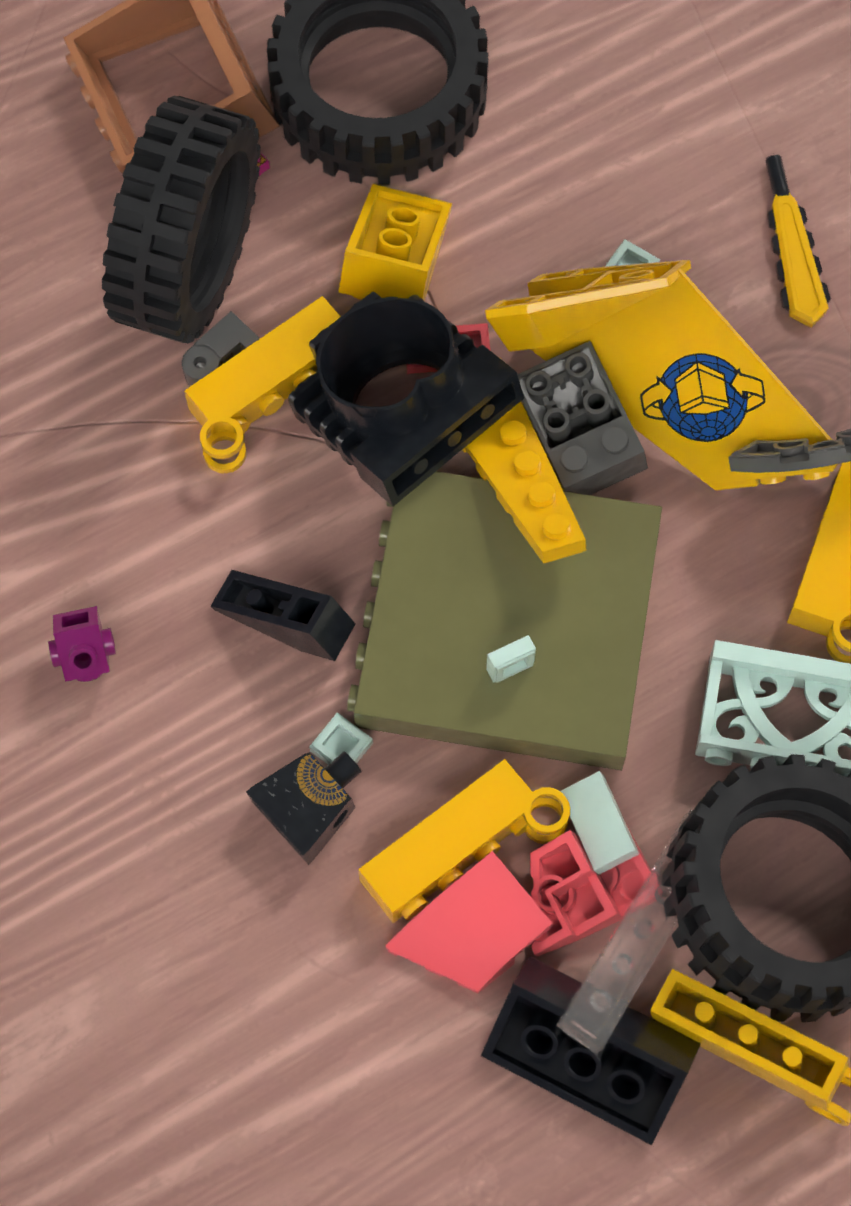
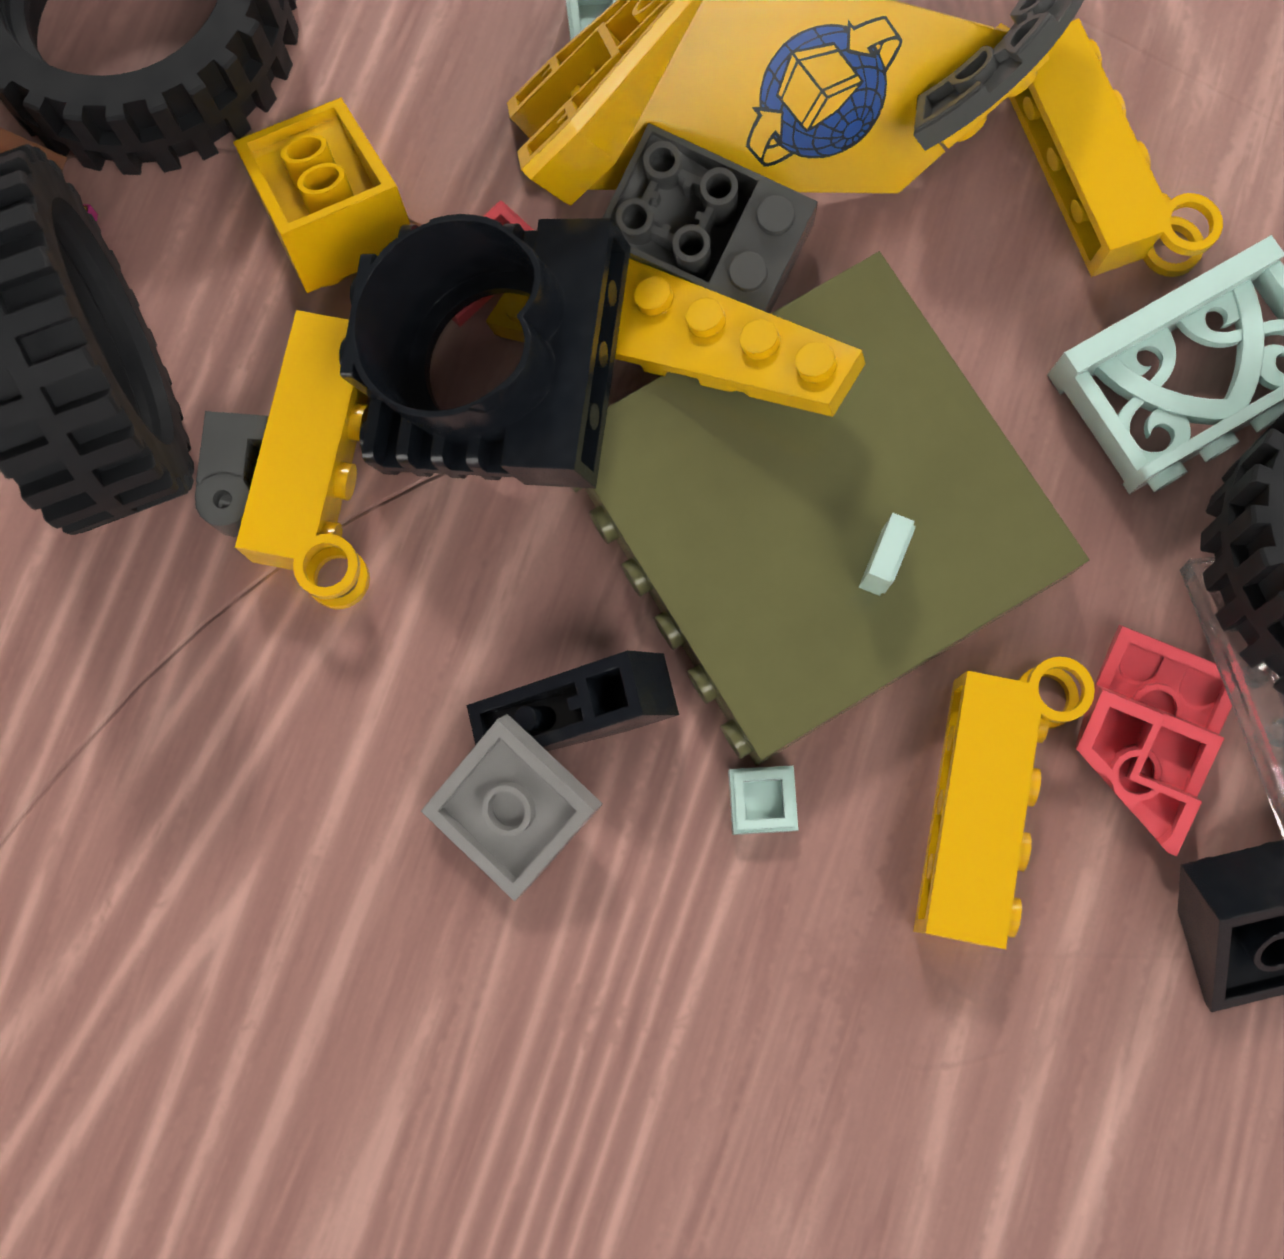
camera: 40 degrees left, 10 degrees up
magenta brick [48,606,116,682] -> none
black torso [246,751,362,865] -> none
coral slope [386,851,553,993] -> none
light aqua tile [560,771,639,875] -> none
none -> light grey plate [421,714,603,901]

